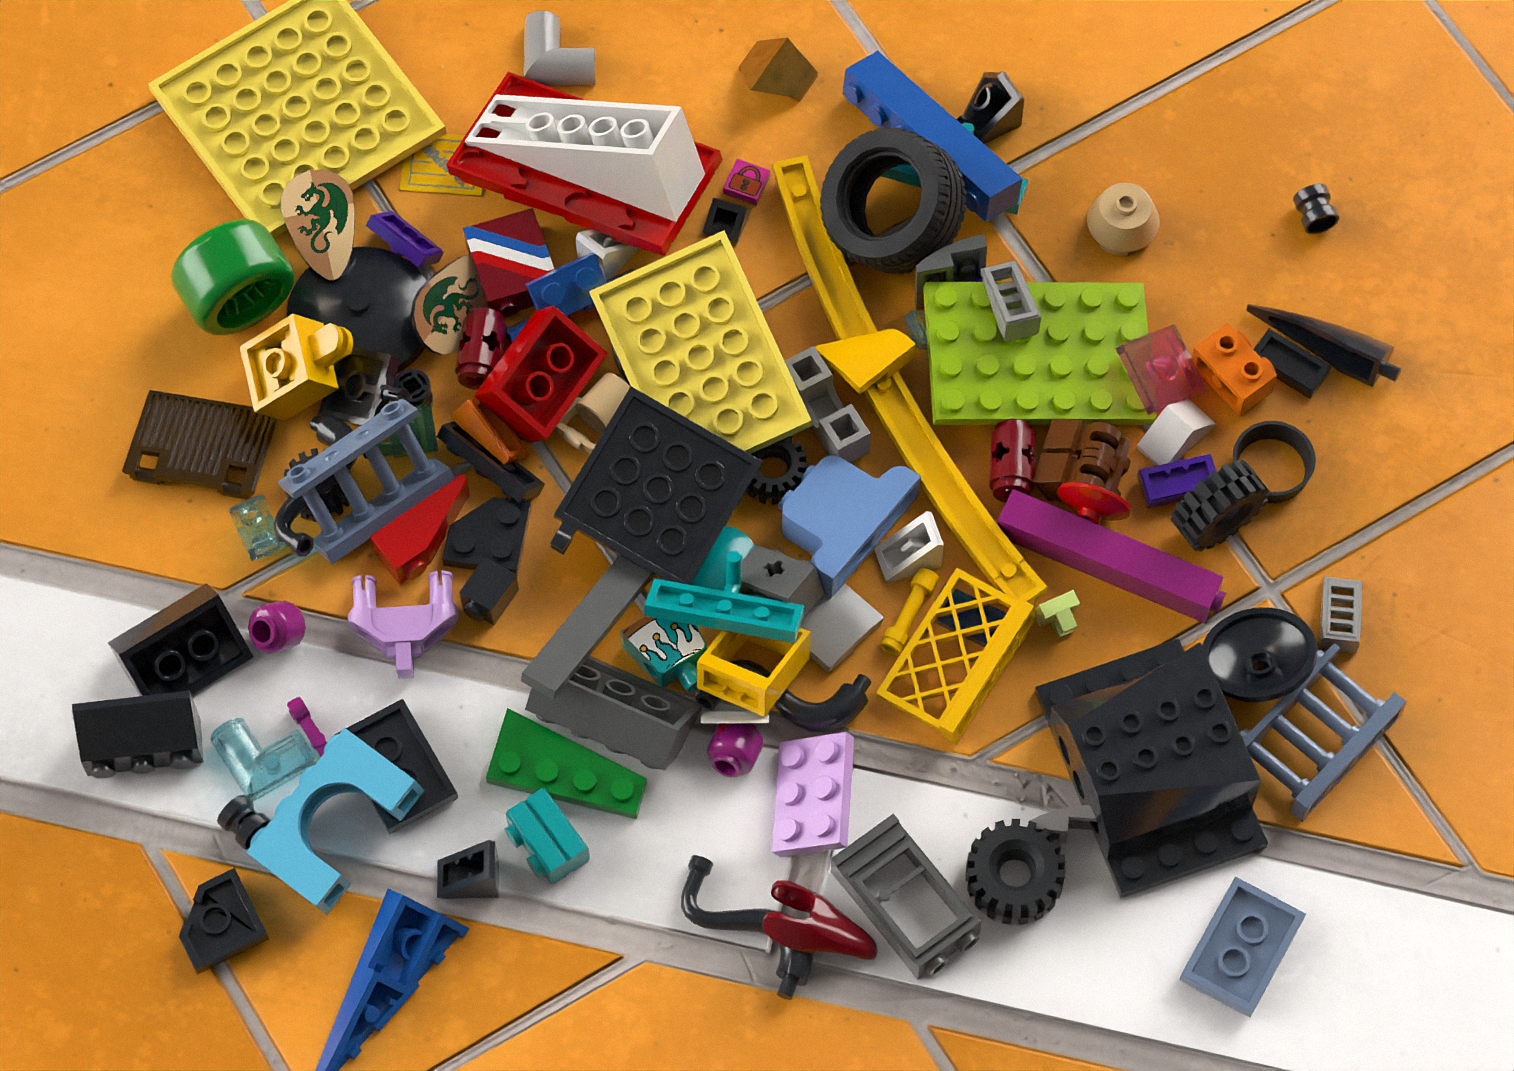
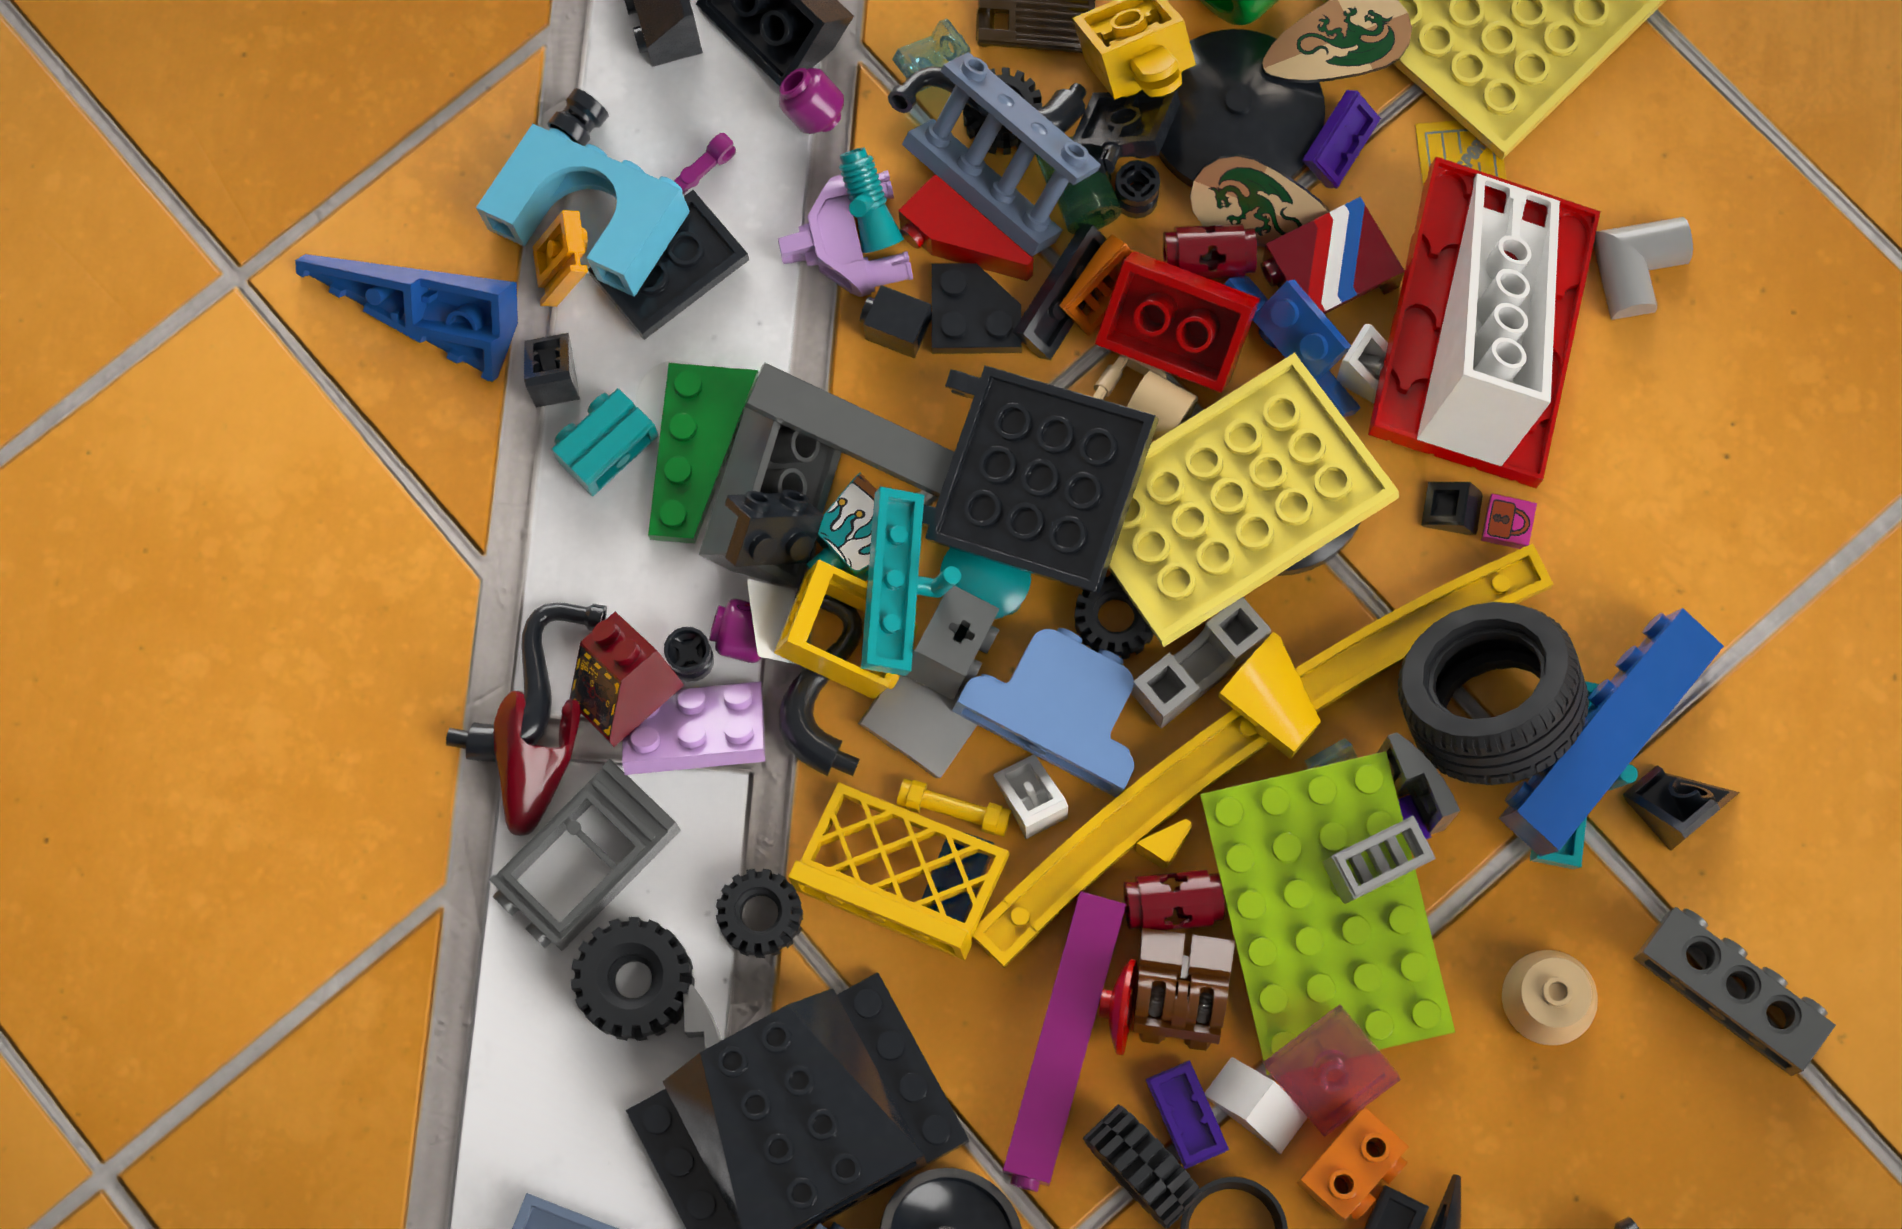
camera: 85 degrees right, 10 degrees up
black plate [179,868,269,975] -> none
clear light blue brick [210,718,317,802] -> none
pearl gold slope [739,37,818,102] -> none
yellowish green tile [1035,590,1080,639] -> none
none -> light orange plate [532,210,588,307]
none -> dark red slope [569,611,684,747]
none -> black wheel [664,627,714,682]
none -> black tyre [716,869,803,958]
none -> black bracket [725,489,824,567]
none -> teal piece [839,147,904,253]
none -> yellow slope [1135,819,1192,870]
none -> dark grey brick [1633,907,1836,1076]

